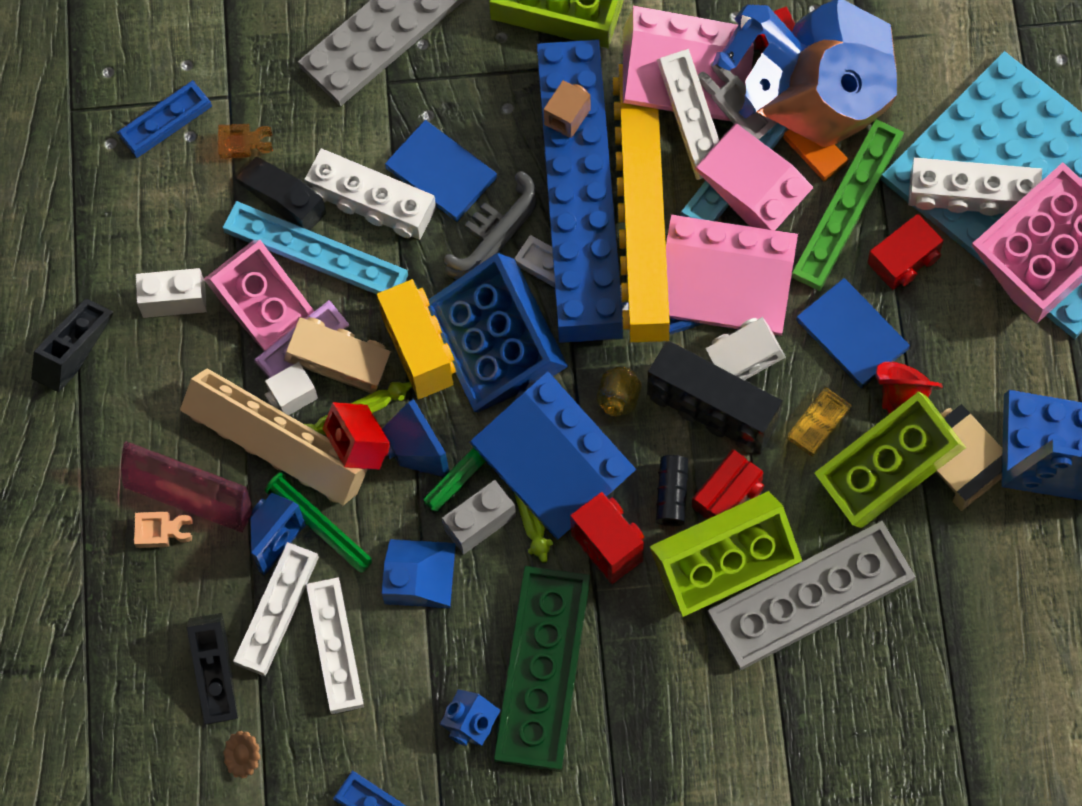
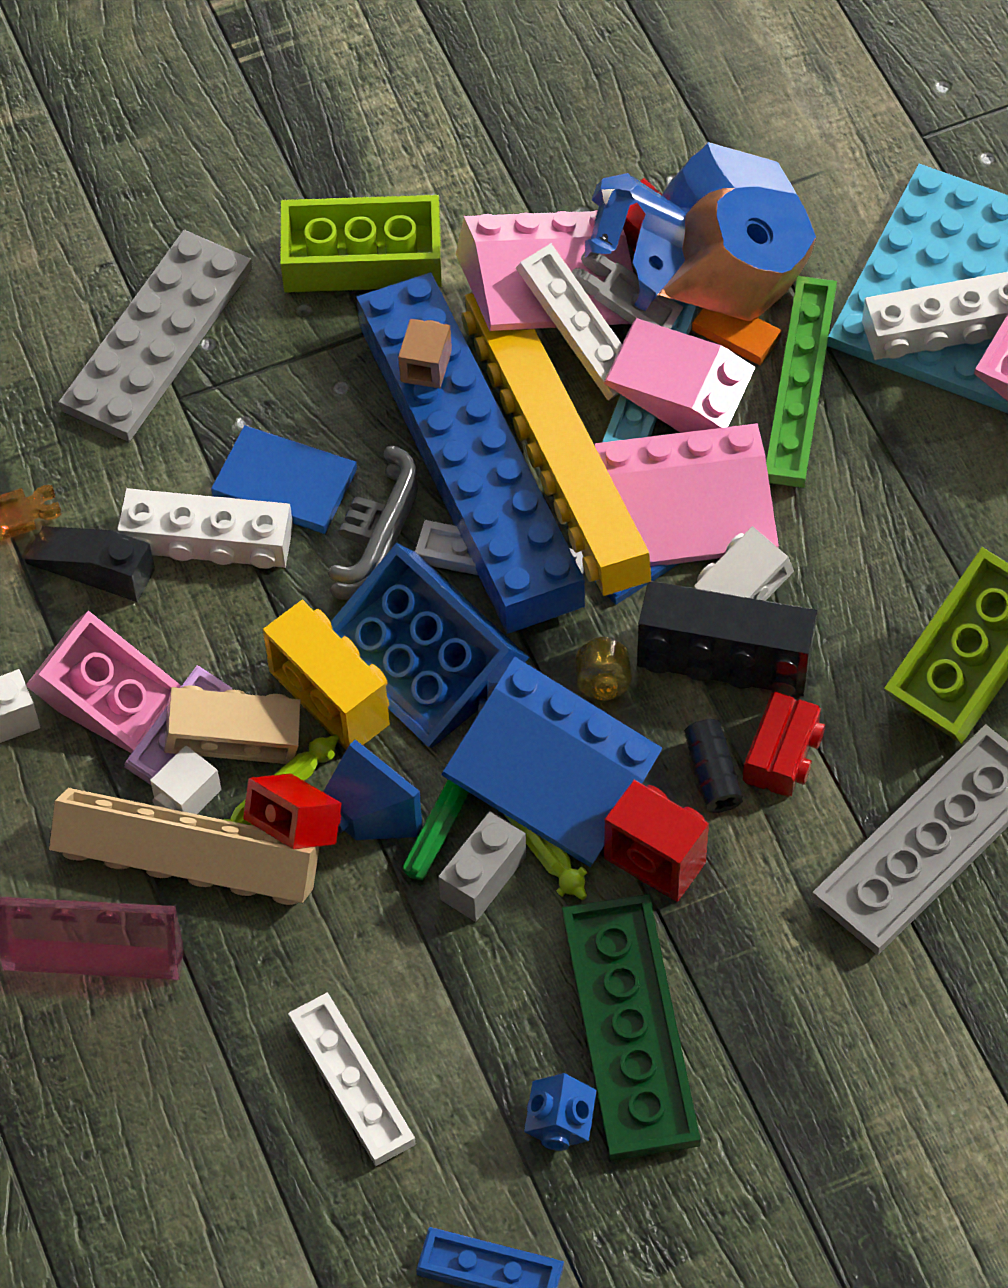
camera: 20 degrees left, 10 degrees down
light nougat plate [134,512,193,548] -> none
black slope [187,613,238,724] -> none
medium azure plate [223,201,408,294] -> none
medium nougat piece [223,731,260,778] -> none
white plate [233,542,319,676] -> none
blue slope [251,493,305,575] -> none
green axle [265,472,372,573] -> none
blue slope [382,539,456,608] -> none
lime brick [649,491,802,617] -> none
clear yellow tile [787,387,852,457] -> none
blue tile [796,278,910,388] -> none
red brick [867,214,944,290] -> none
red helmet [875,361,943,414] -> none

